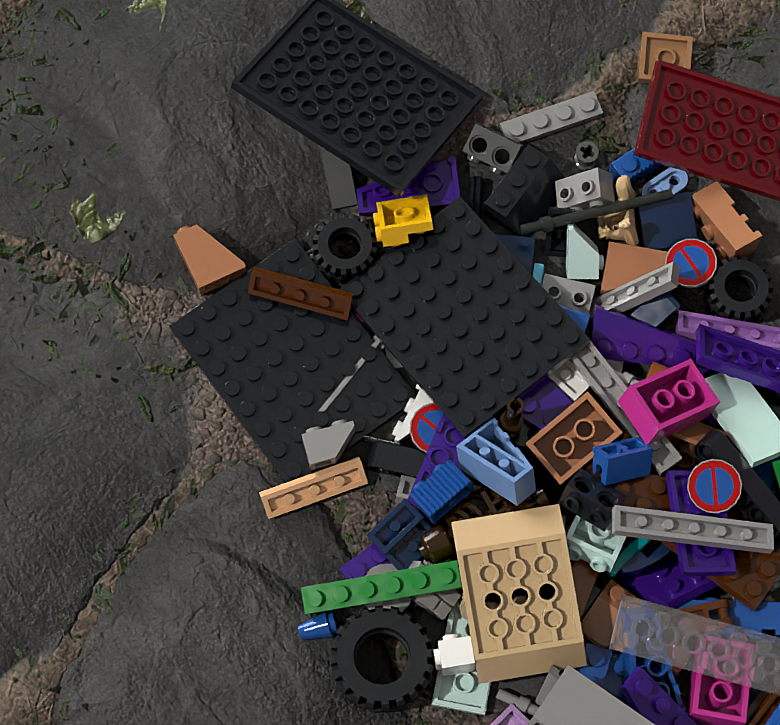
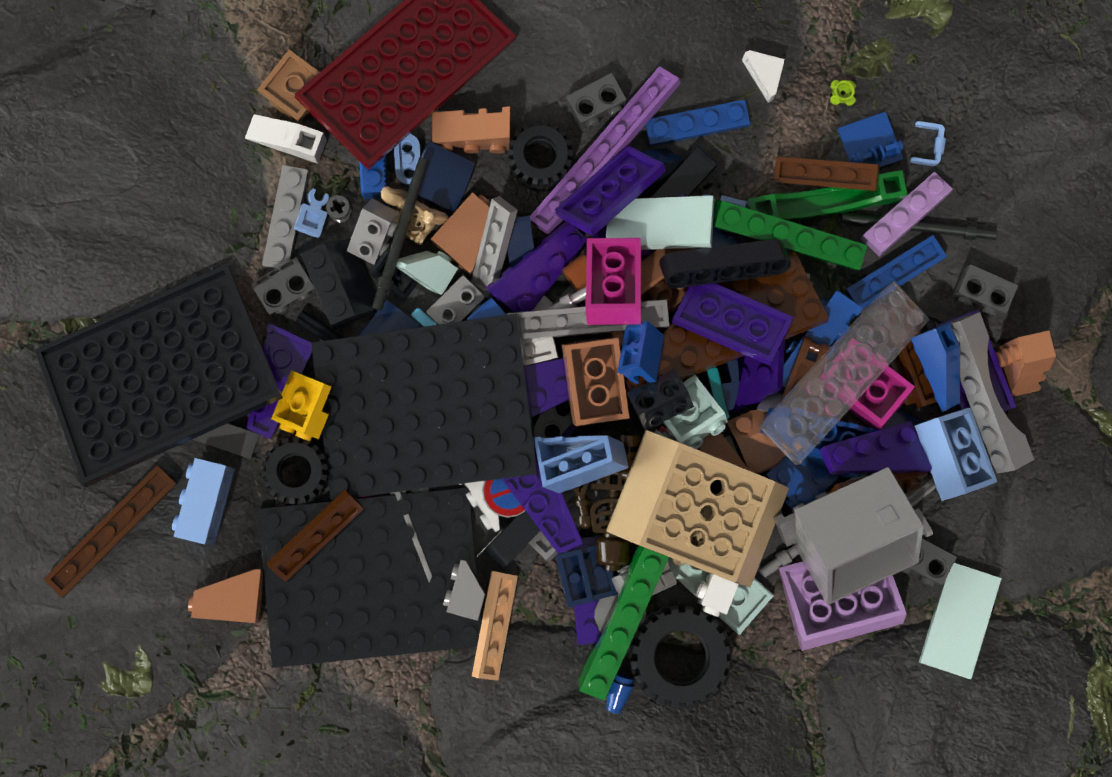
camera: 65 degrees left, 10 degrees up
blue brick [410,460,474,524] -> none
dark brown pin [498,397,524,438] -> none
light grey plate [612,505,774,554] -> none
piece [665,239,717,288] -> none
piece [687,459,742,513] -> none
none -> reddish brown plate [43,465,177,598]
none -> light blue brick [172,458,235,545]
none -> white slope [245,114,327,164]
none -> light blue plate [294,189,329,238]

